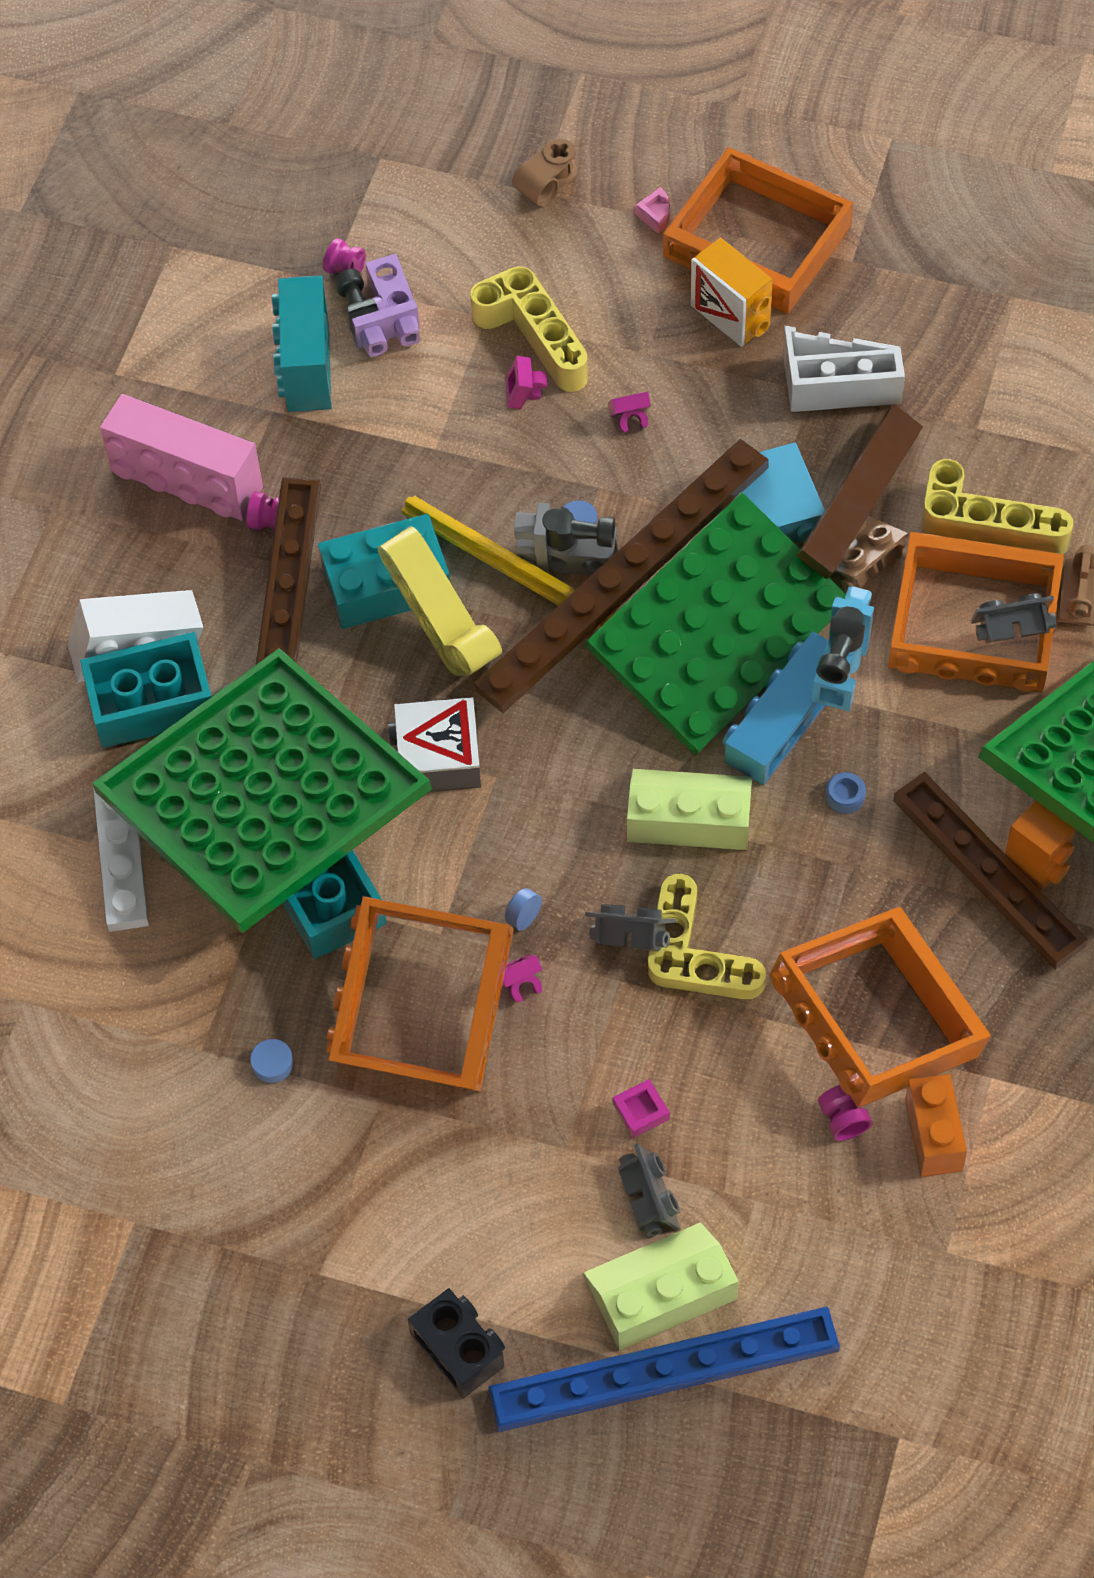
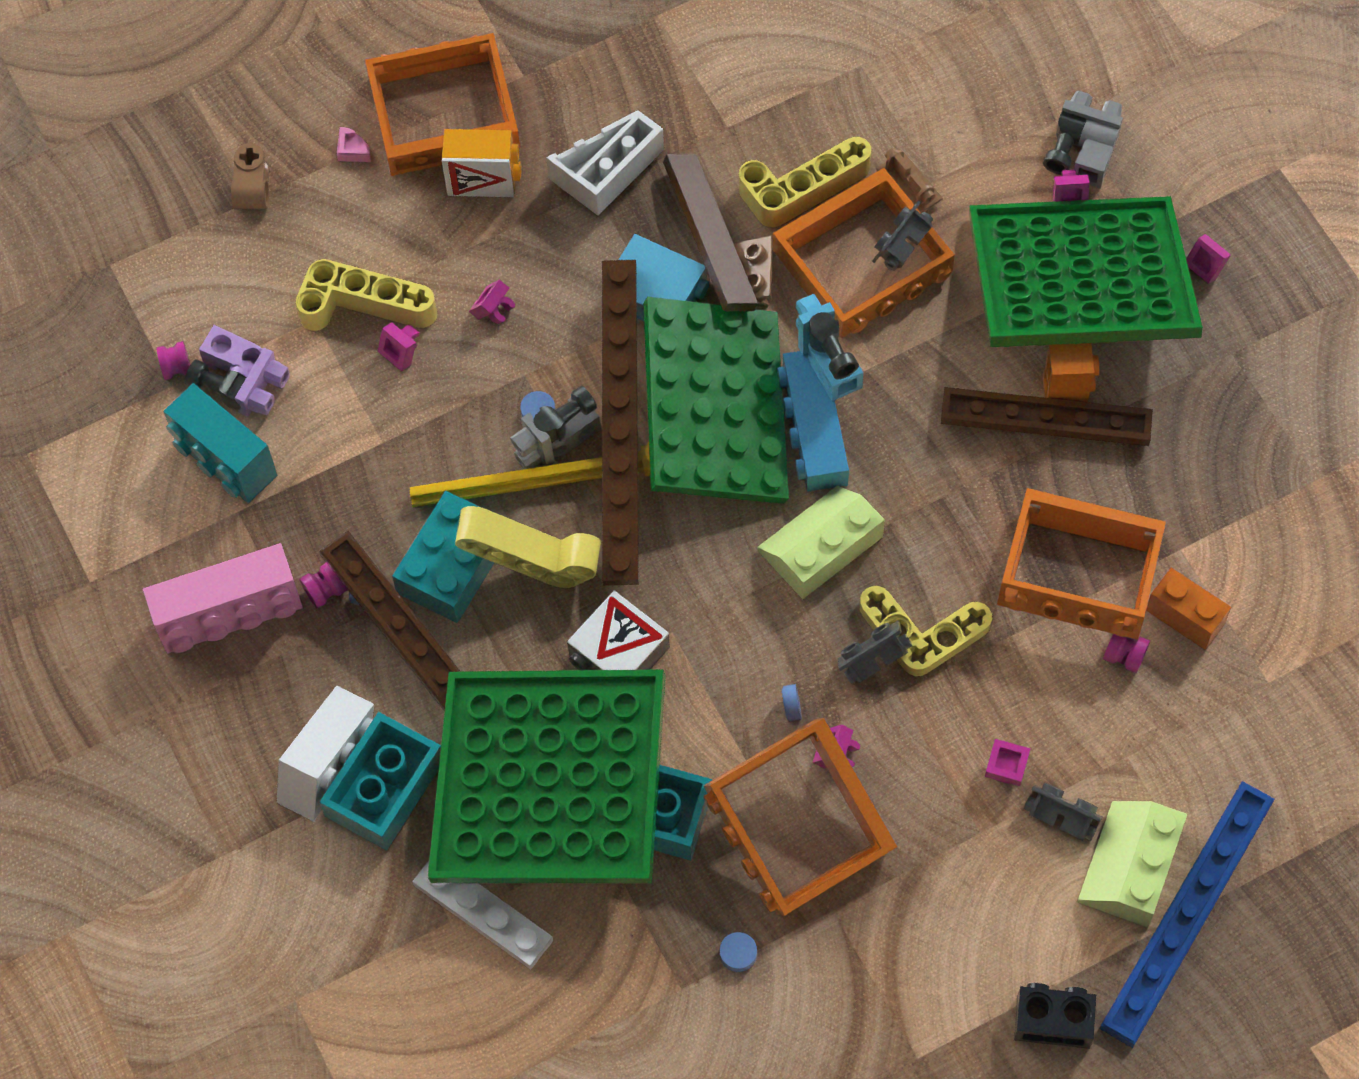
camera: 45 degrees left, 5 degrees up
medium blue tile [825,772,866,814] -> none

